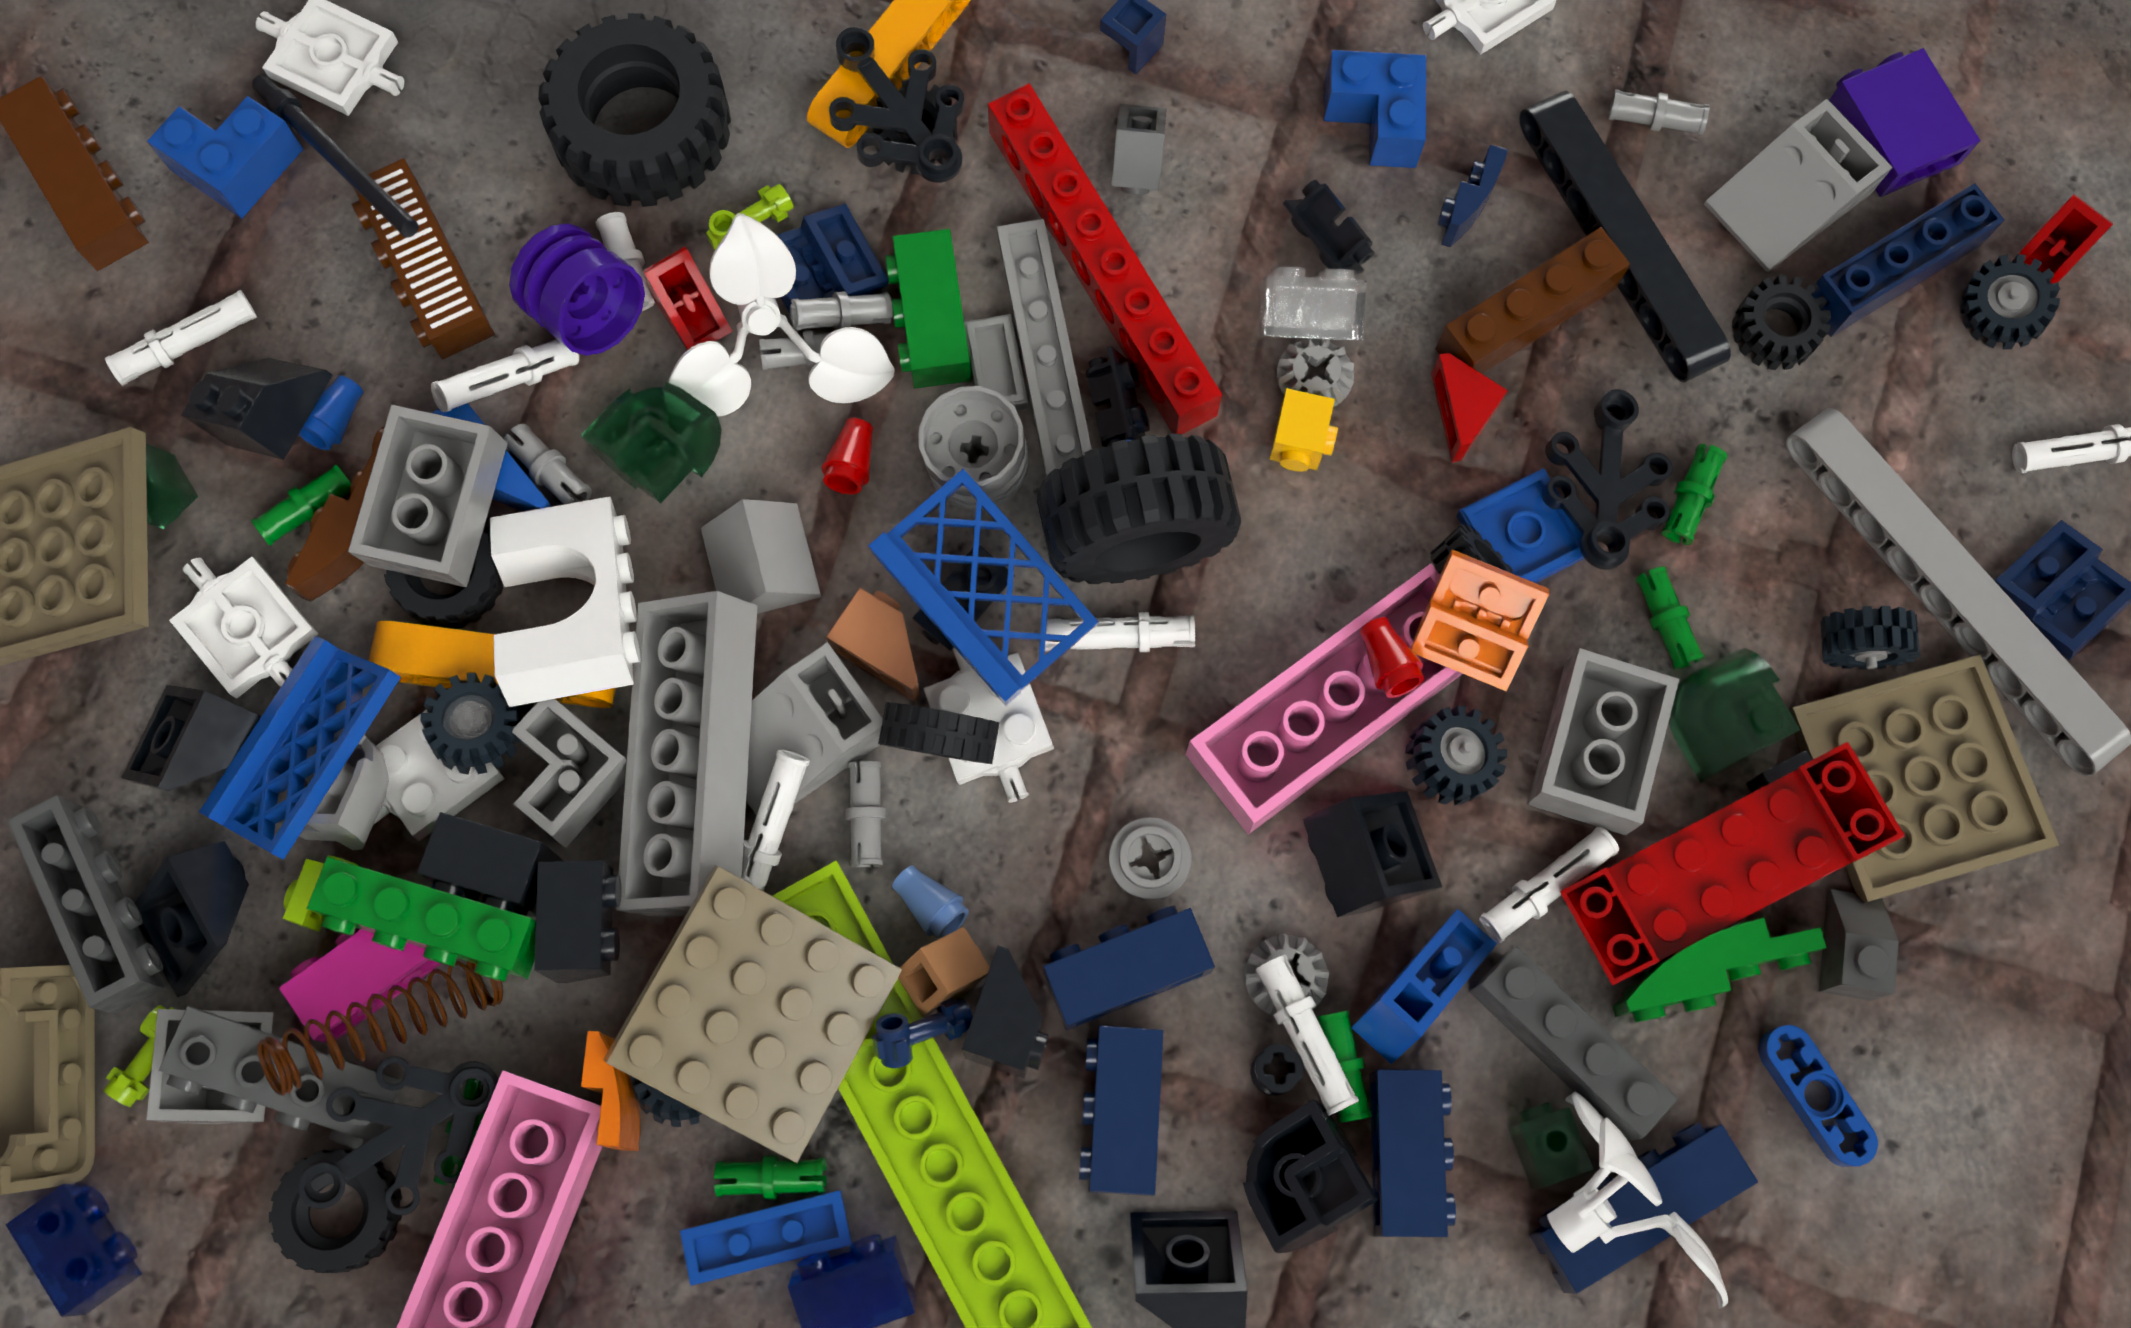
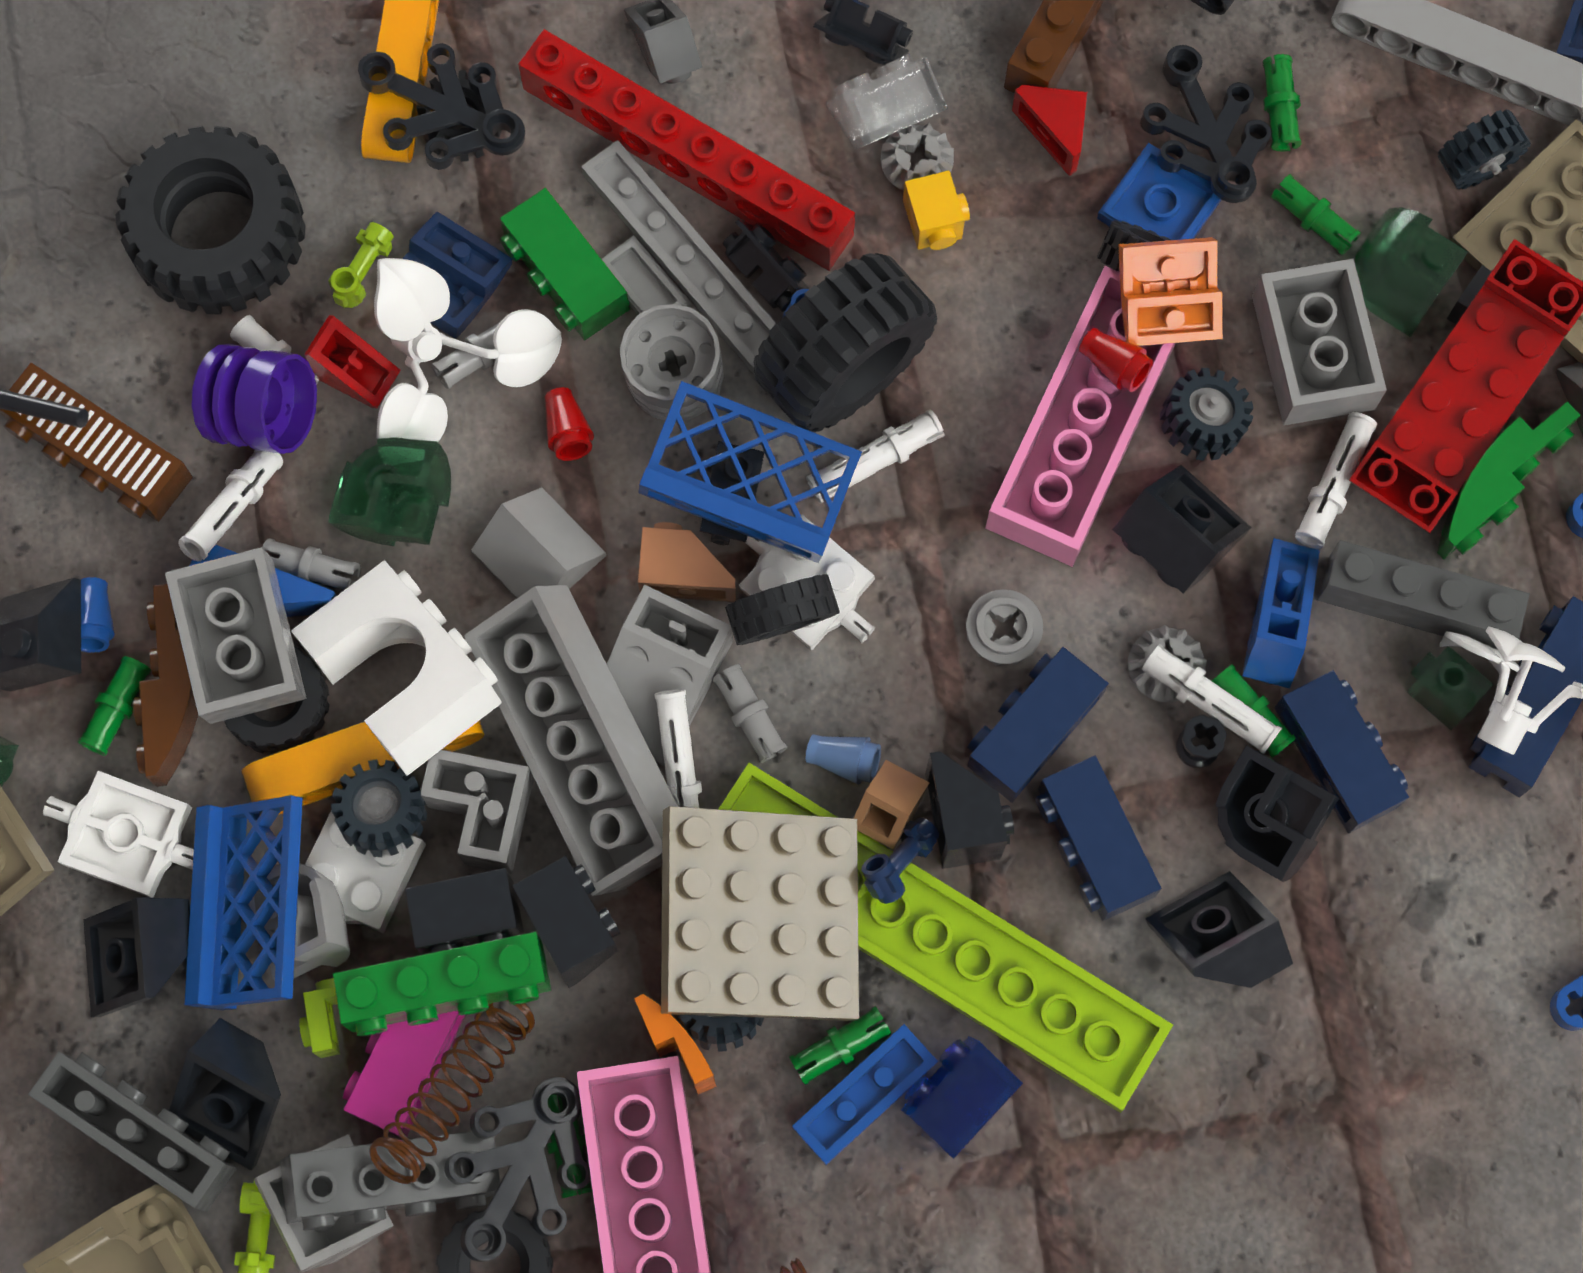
camera: 25 degrees left, 0 degrees up
light grey pin [790,292,893,331] -> none

